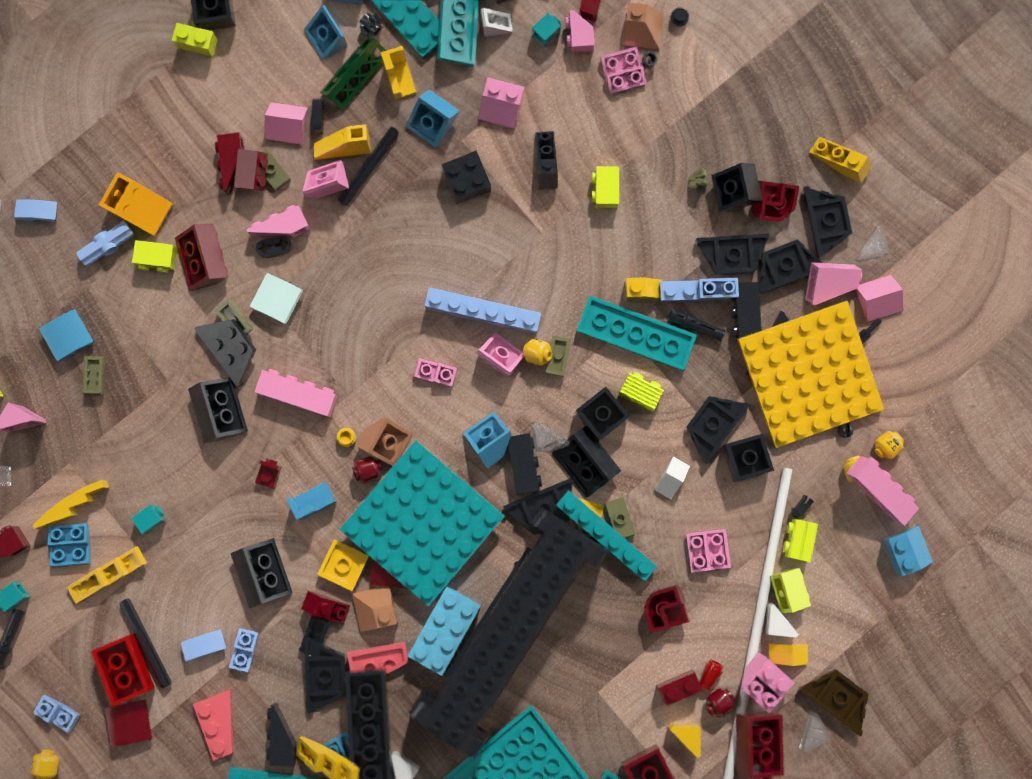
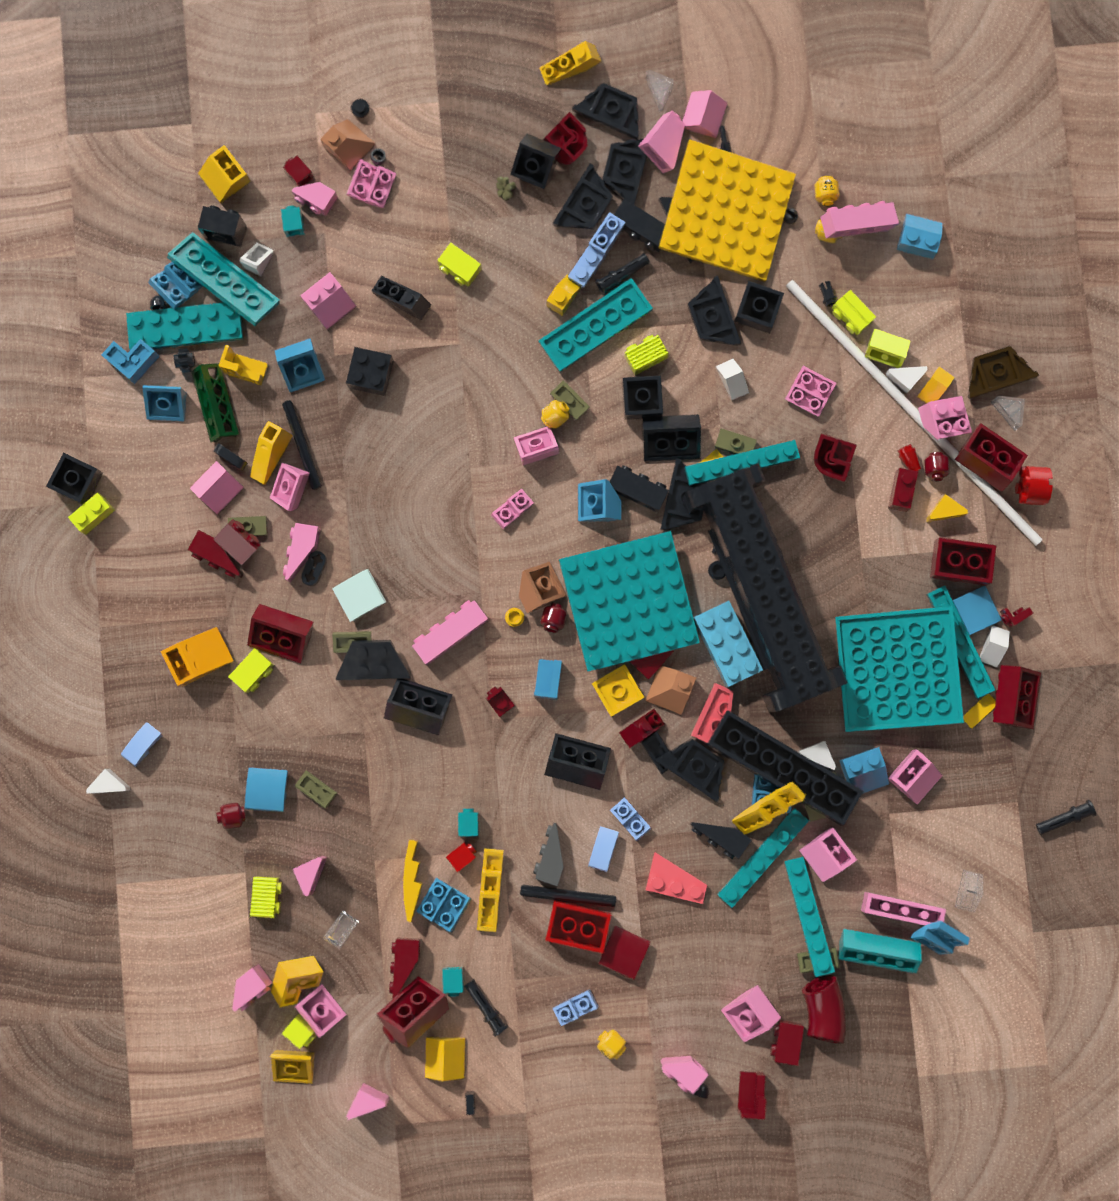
camera: 50 degrees left, 0 degrees up
light blue piece [76,221,134,267] -> none
light blue brick [425,287,541,335] -> none
clear slope [532,422,570,453] -> none
none -> dark red head [216,802,245,829]
none -> red brick [446,842,477,872]
none -> dark grey slope [533,822,564,886]
none -> black plate [708,561,725,580]

